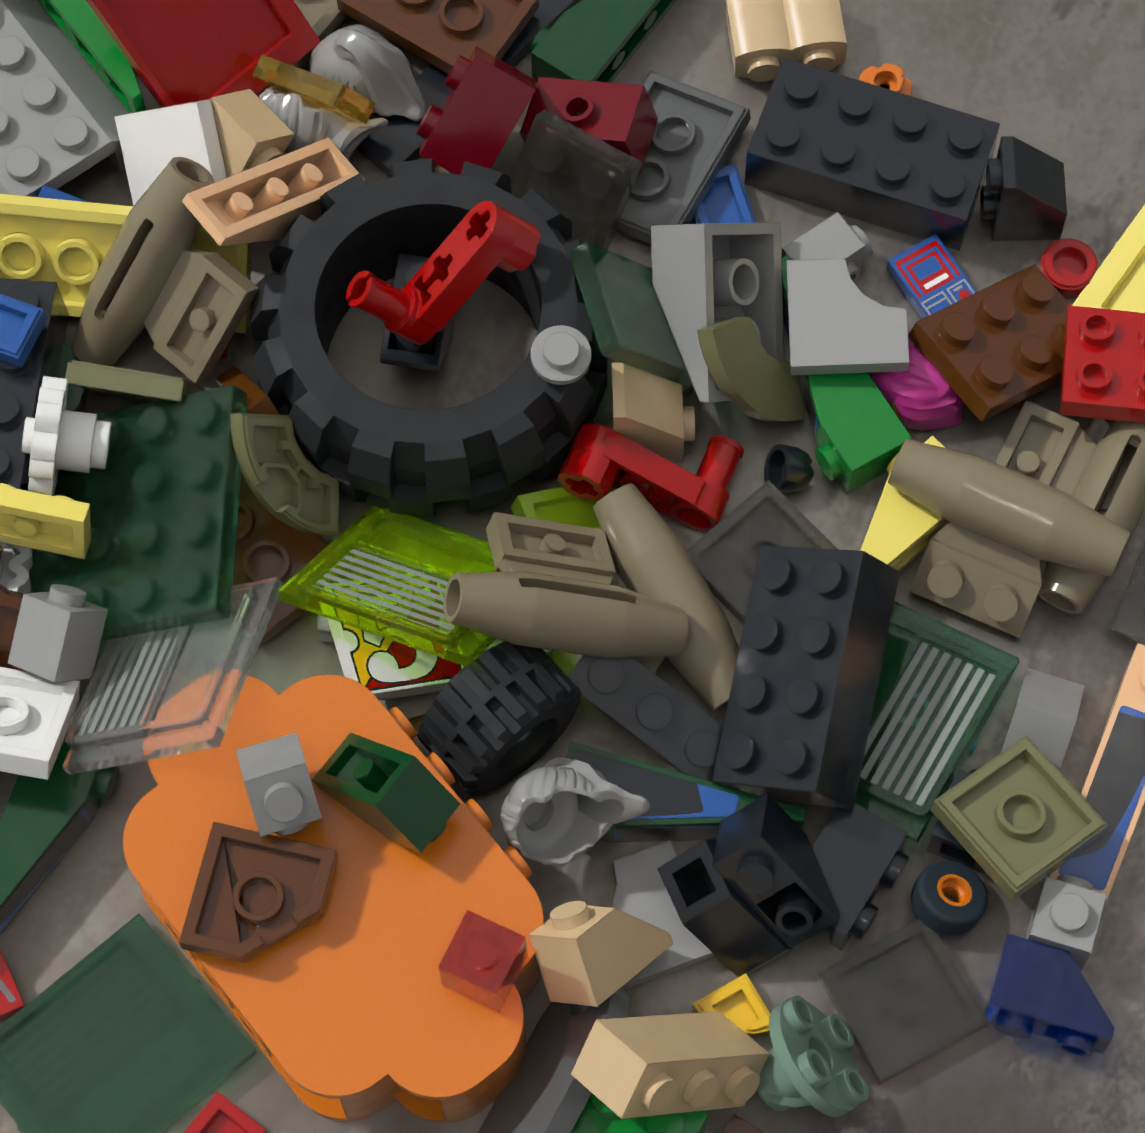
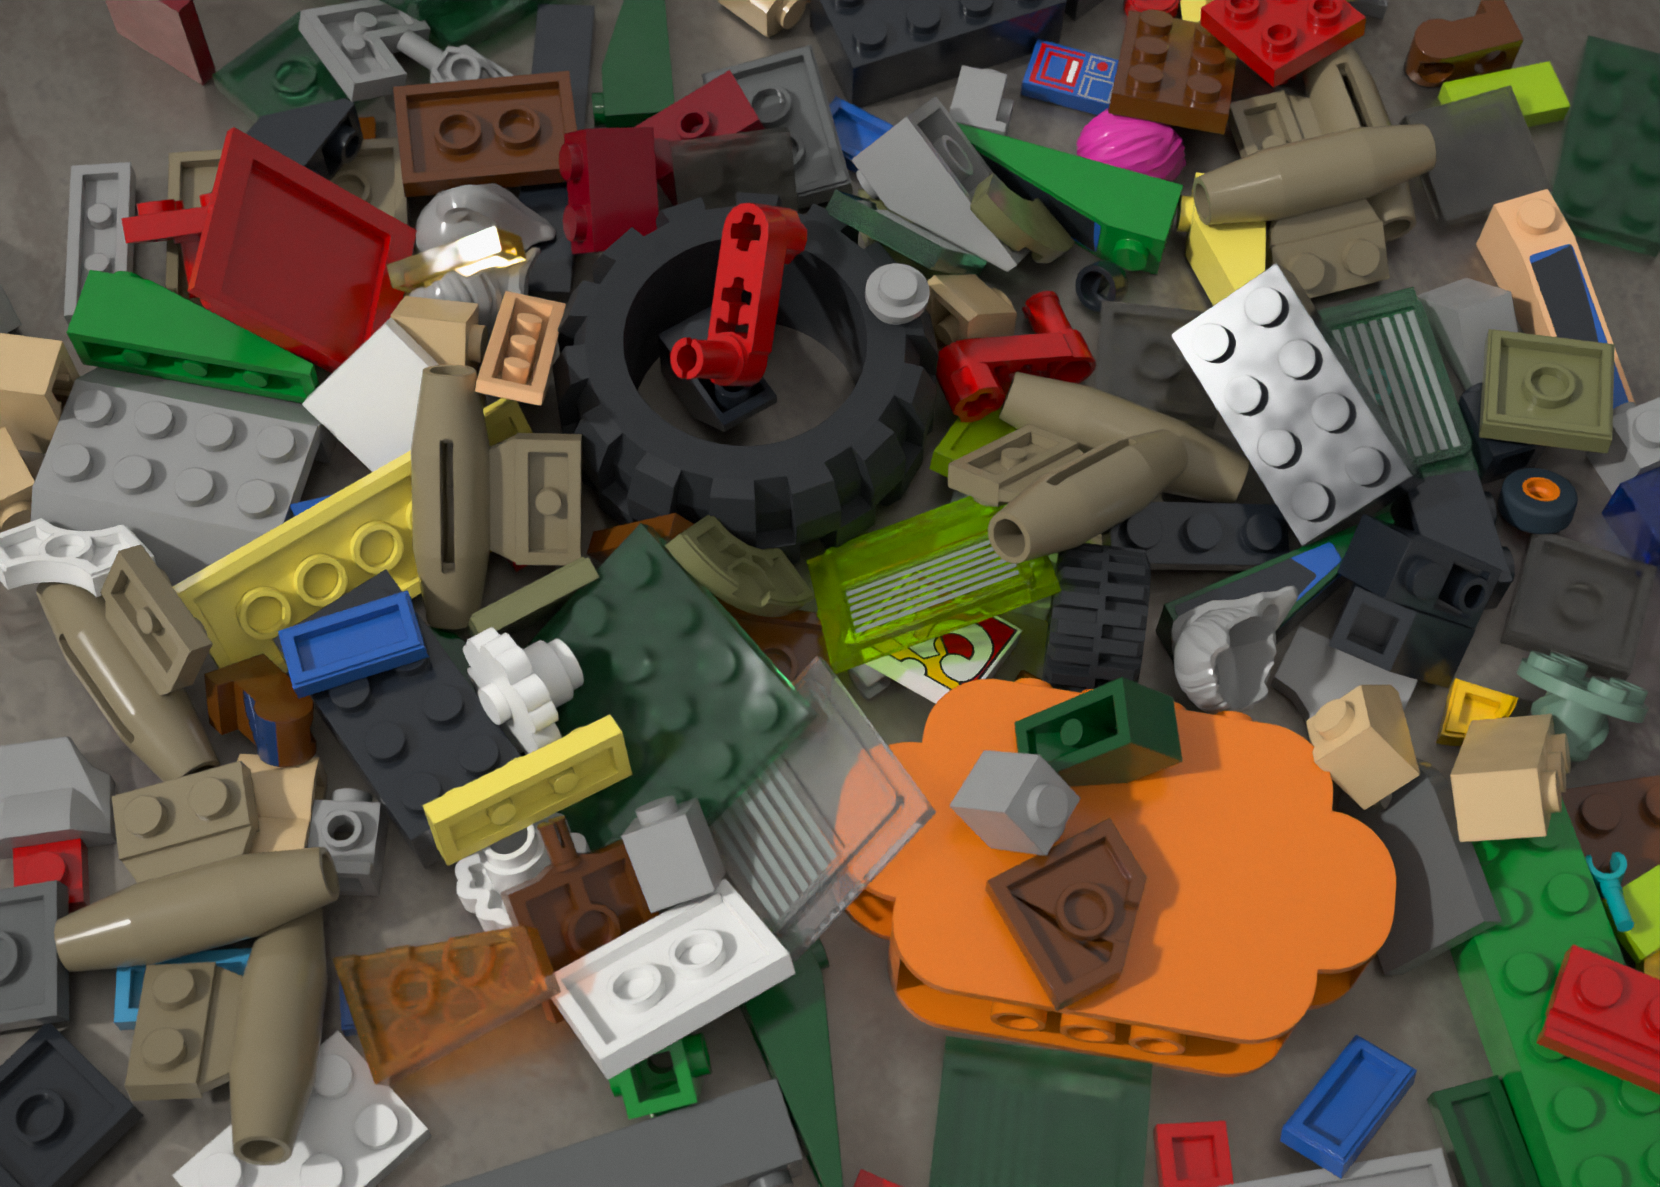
camera: 45 degrees left, 5 degrees down
clear red brick [438,910,528,1013] -> none
light grey tile [786,258,909,375] -> none

